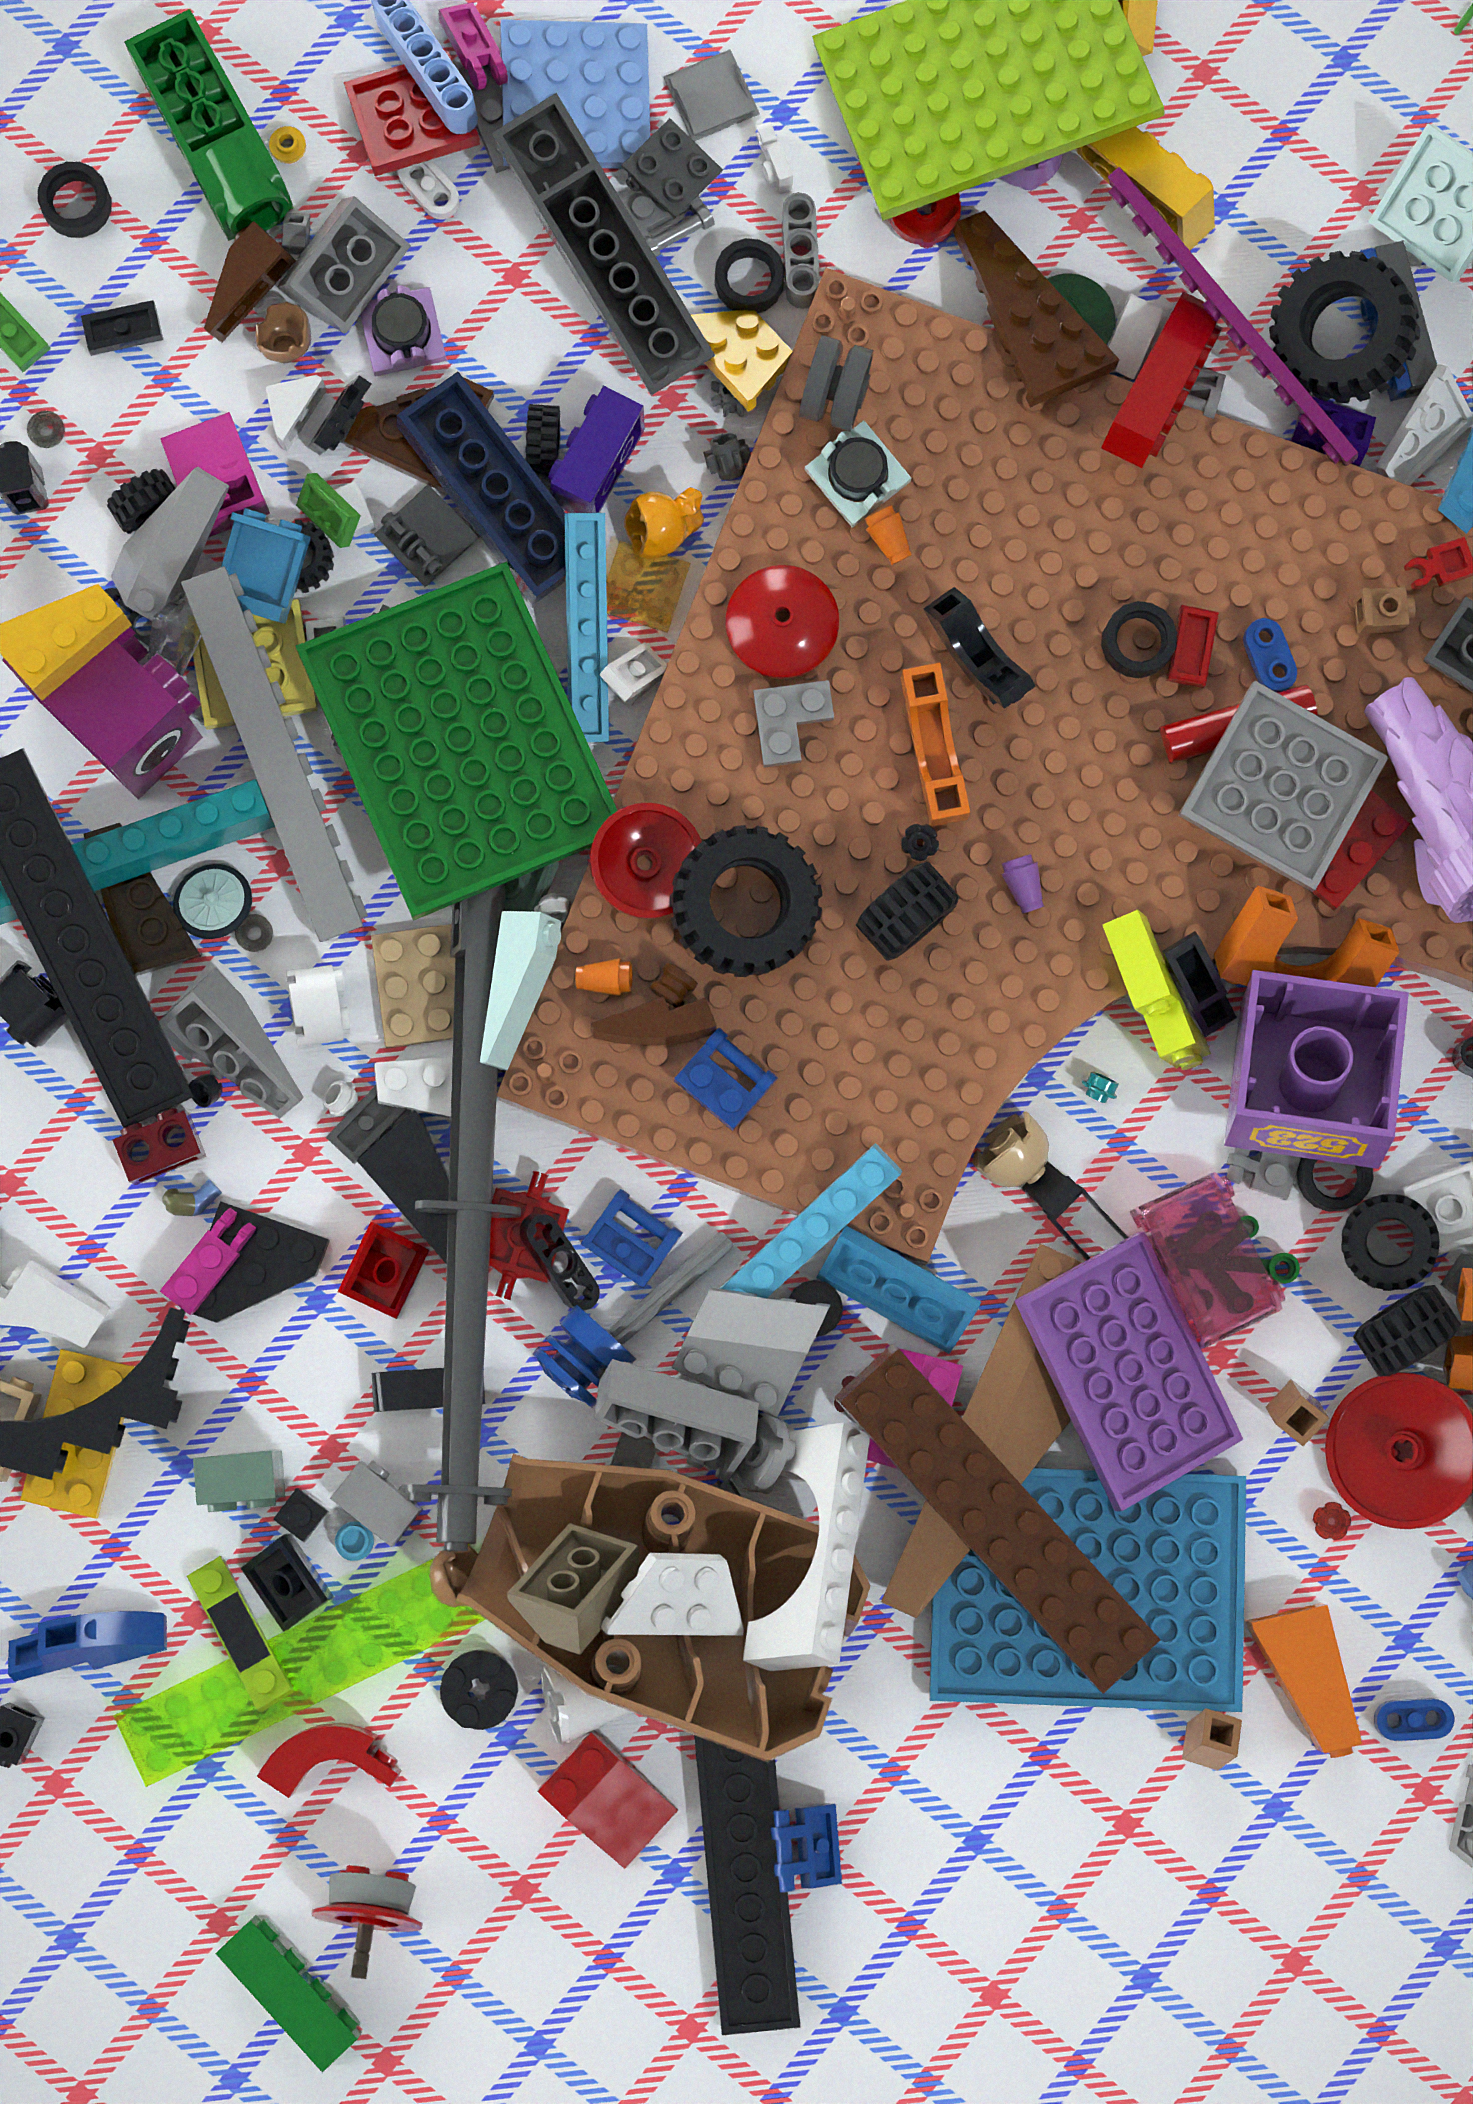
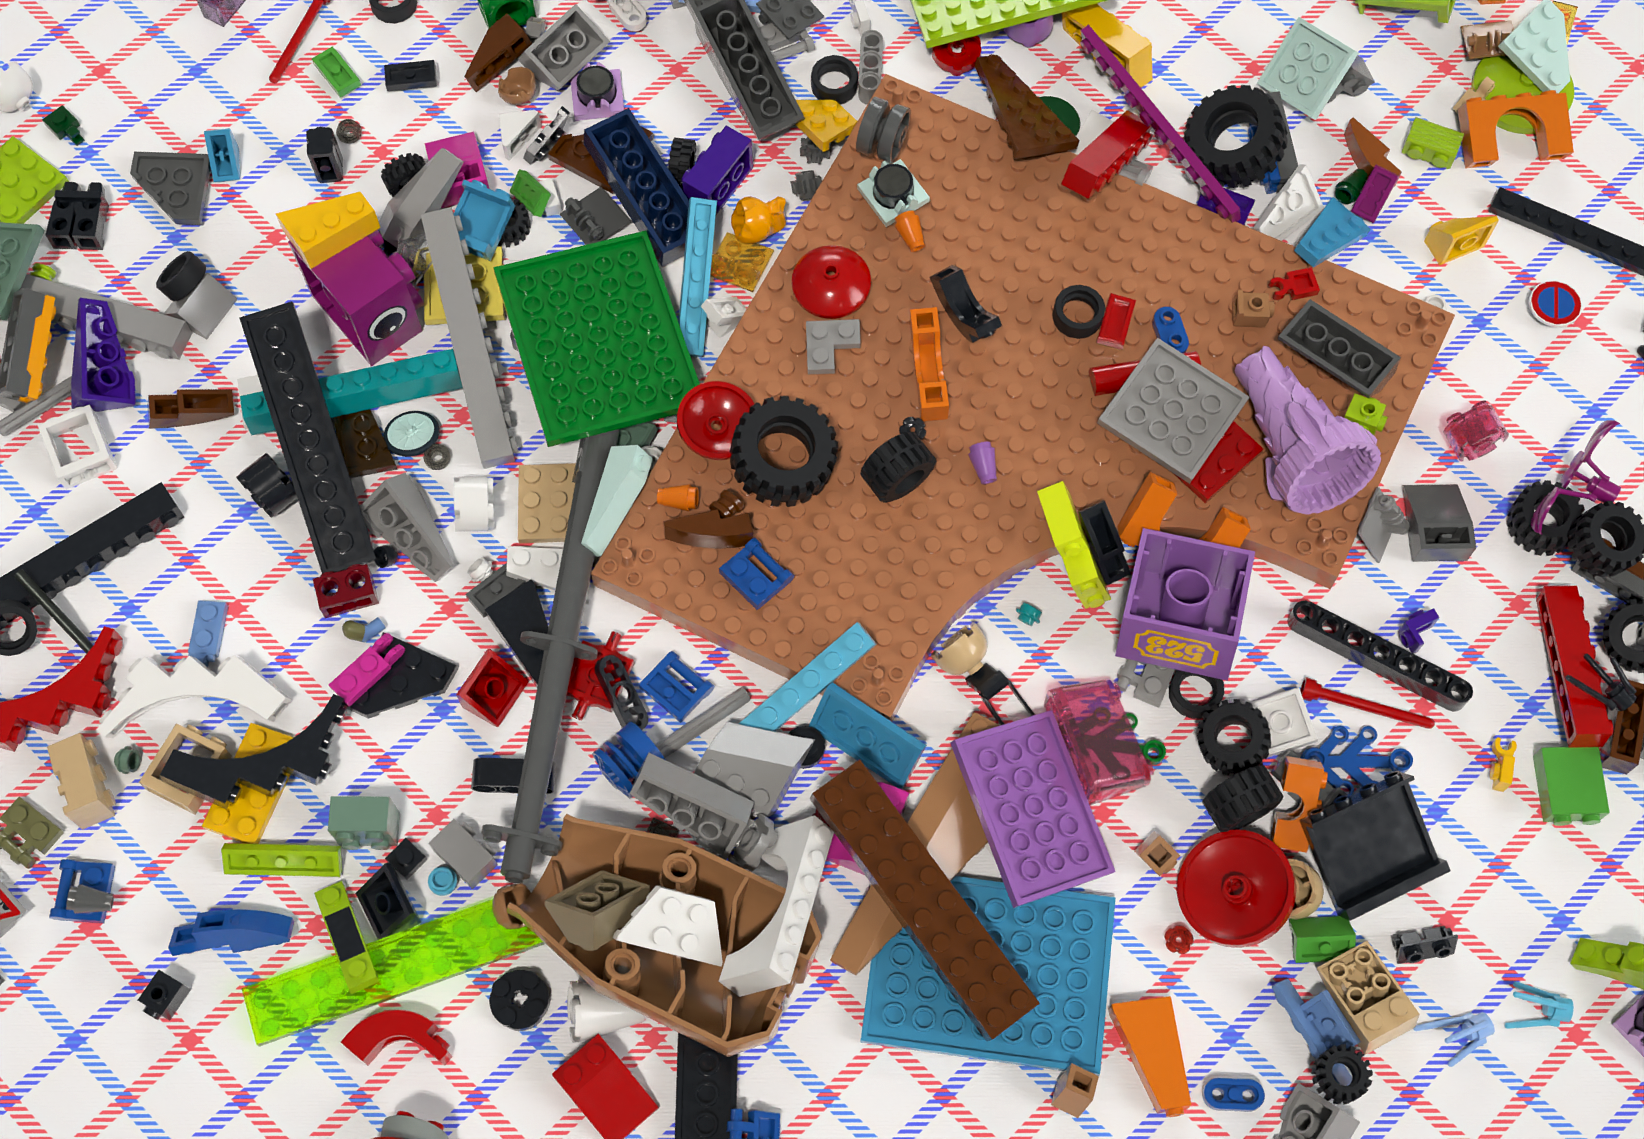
camera: 10 degrees right, 15 degrees down
none -> lime plate [221,843,342,877]

